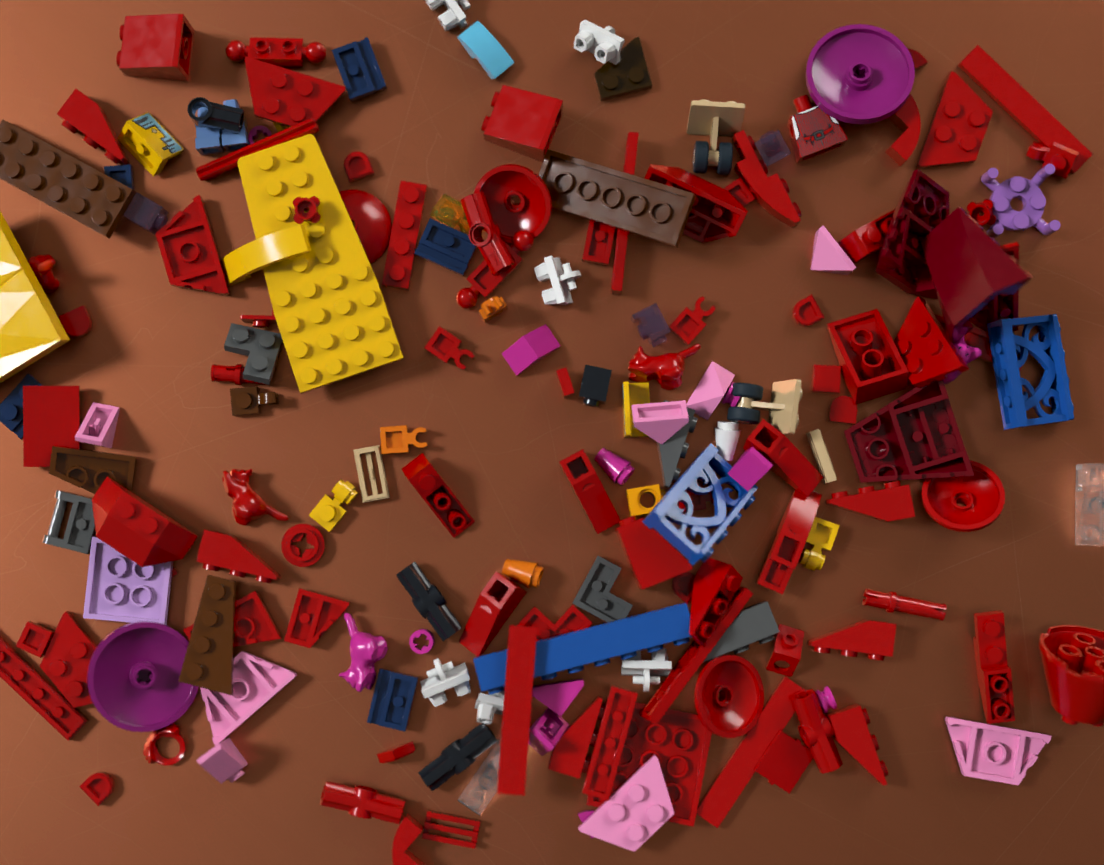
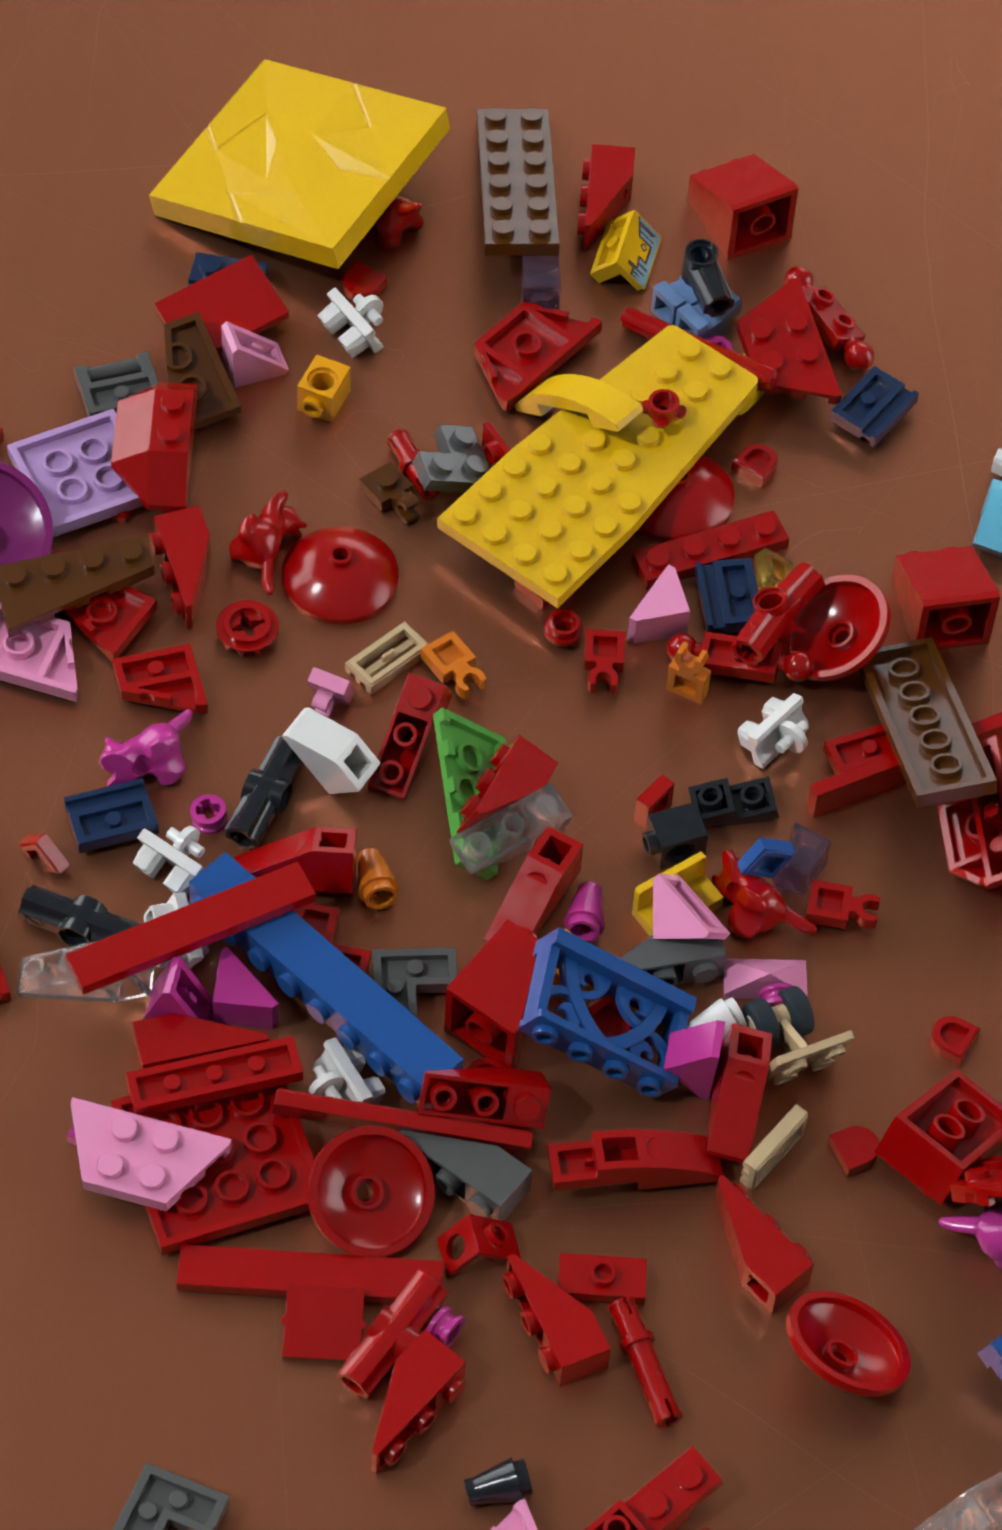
camera: 60 degrees right, 30 degrees down
dark blue tile [104,164,135,191] -> none
yellow plate [309,479,358,532] -> none
dark pink slope [502,324,561,376] -> none
yellow plate [799,517,840,571] -> none
red tile [811,365,841,394] -> none
dark red wedge [844,380,974,483] -> none
none -> red dish [282,526,399,625]
none -> white slope [282,708,381,794]
none -> light orange brick [297,354,351,423]
none -> bright pink tile [307,667,355,718]
none -> white hips [317,287,384,358]
none -> bright green wing [433,707,506,880]
none -> clear slope [448,783,573,875]
none -> red slope [456,734,558,835]
none -> black cone [464,1457,534,1506]
none -> red plate [544,609,583,647]
none -> red plate [558,1253,647,1305]
none -> bright pink slope [627,564,690,644]
none -> black slope [688,776,779,826]
none -> blue tile [737,837,796,878]

